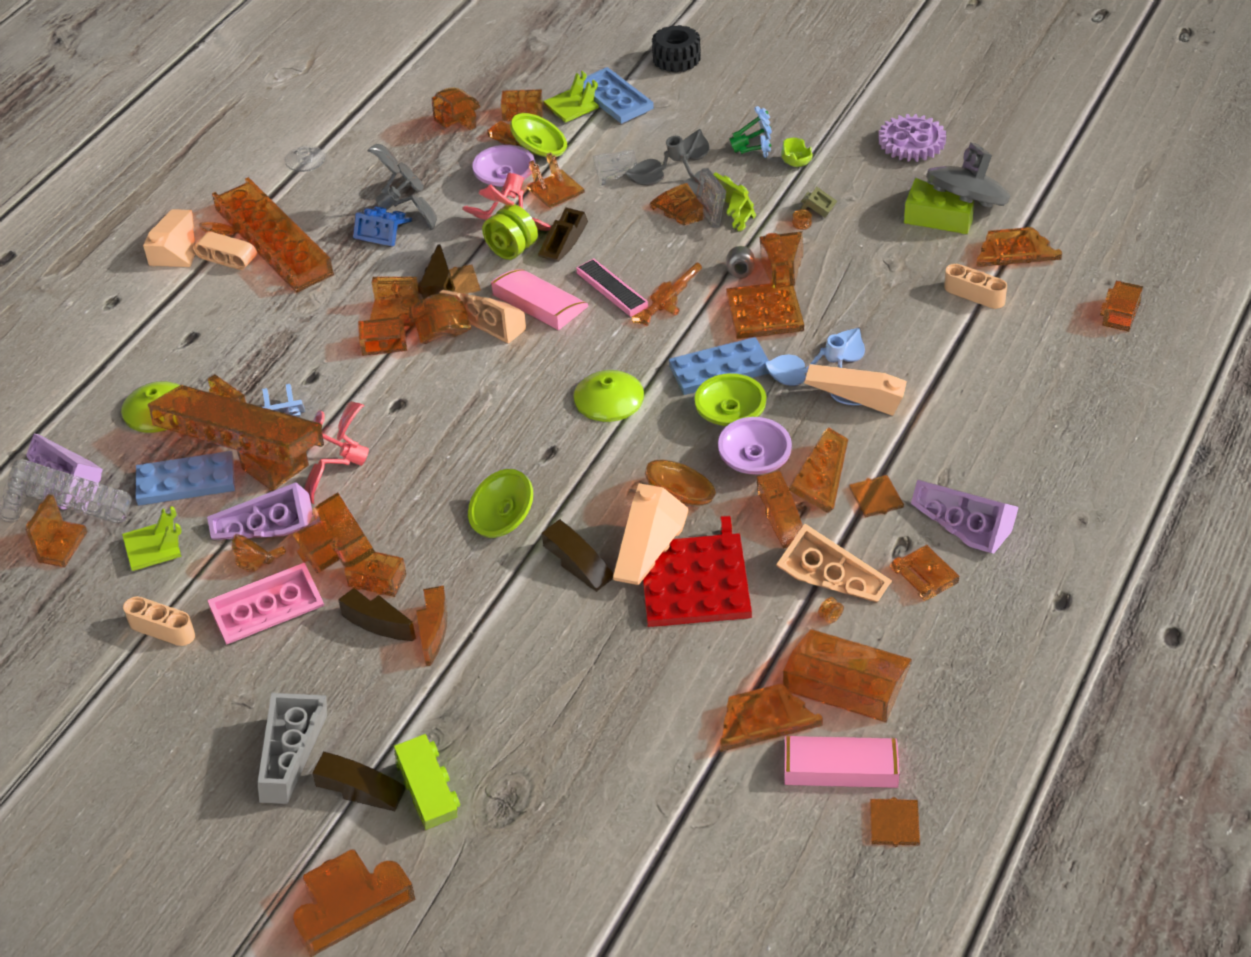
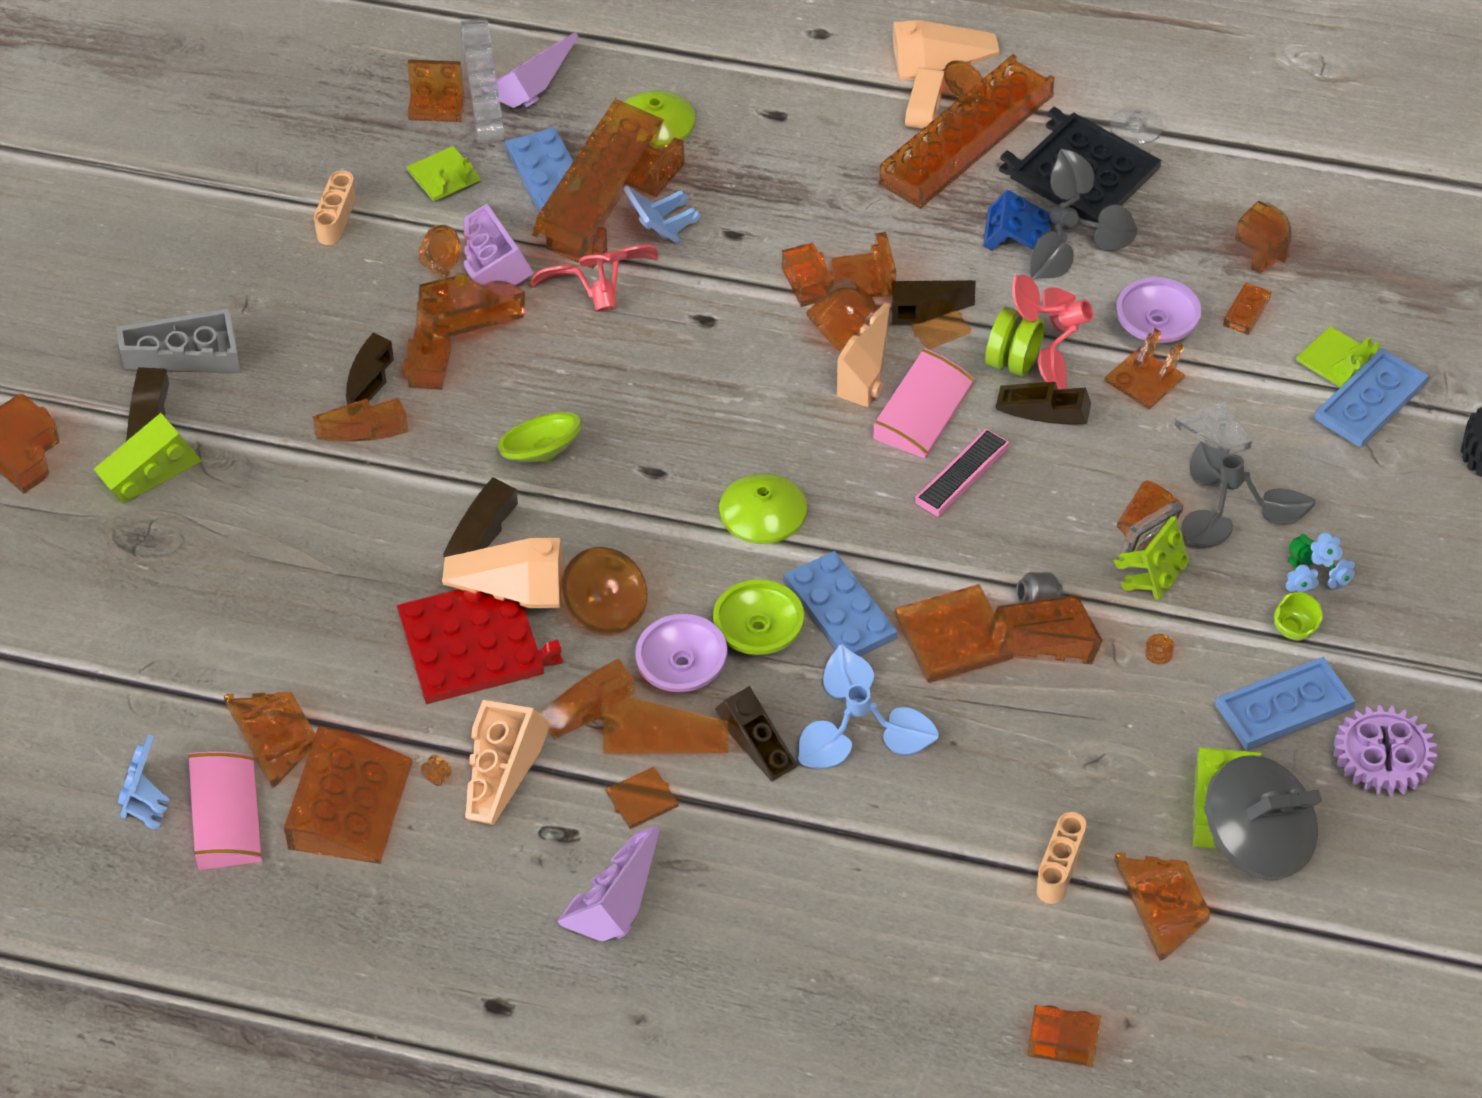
camera: 75 degrees right, 5 degrees up
bright pink slope [207,563,324,645] -> none
clear orange brick [501,89,543,121] -> none
lime dish [510,113,567,158] -> none
clear orange piece [632,262,702,326] -> none
olive bracket [799,186,837,218] -> none
light nougat wedge [804,364,907,416] -> none
clear orange piece [870,797,920,847] -> none
clear orange plate [890,545,960,601] -> none
none -> light blue plate [117,734,170,829]
none -> dark brown slope [715,686,798,782]
none -> black plate [999,106,1162,223]
none -> medium blue plate [1215,657,1355,751]

